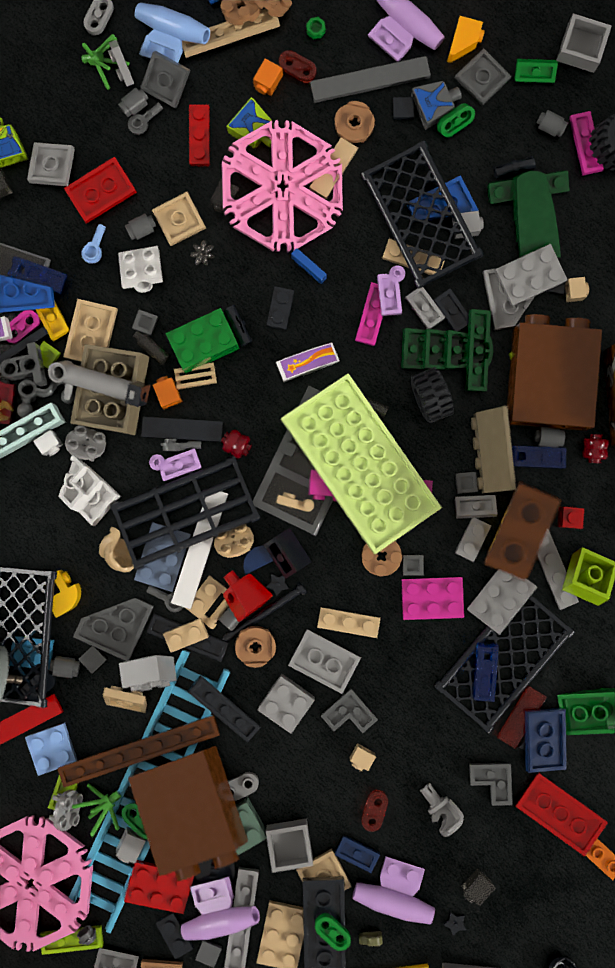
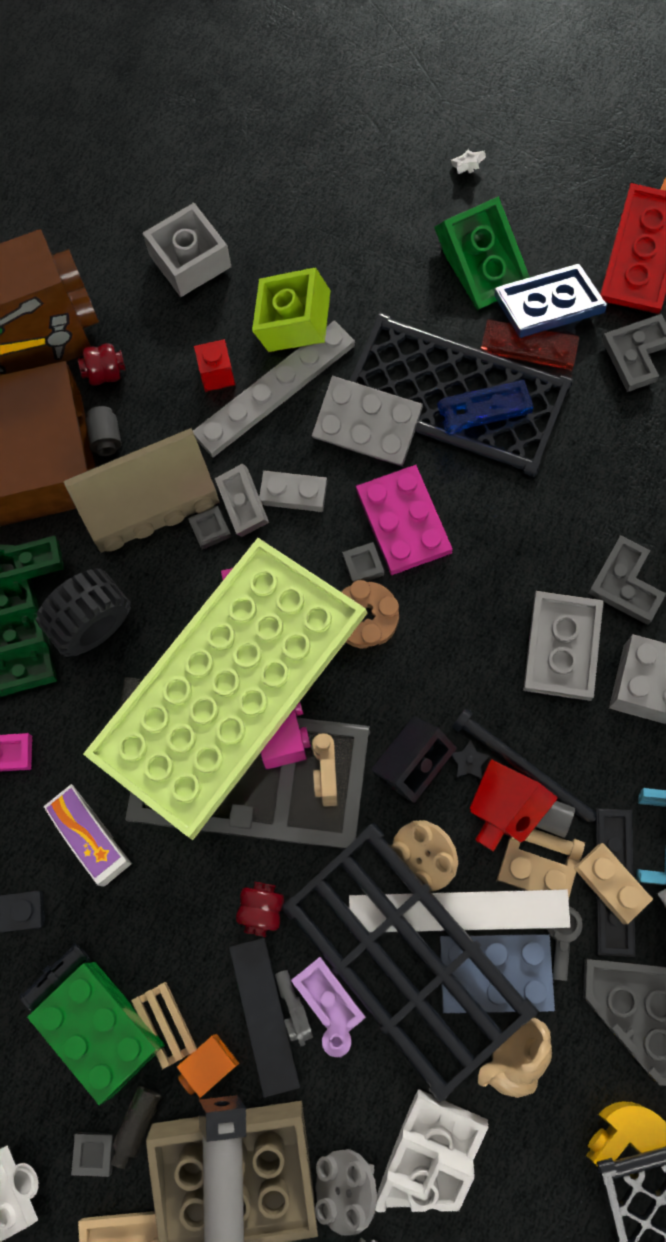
camera: 105 degrees left, 15 degrees down
medium nougat plate [235,626,276,667] -> none
dark blue tile [243,545,273,575] -> none
tan plate [317,607,380,638] -> none
reddish brown brick [485,480,560,581] -> none
clear blue plate [511,446,566,468] -> none

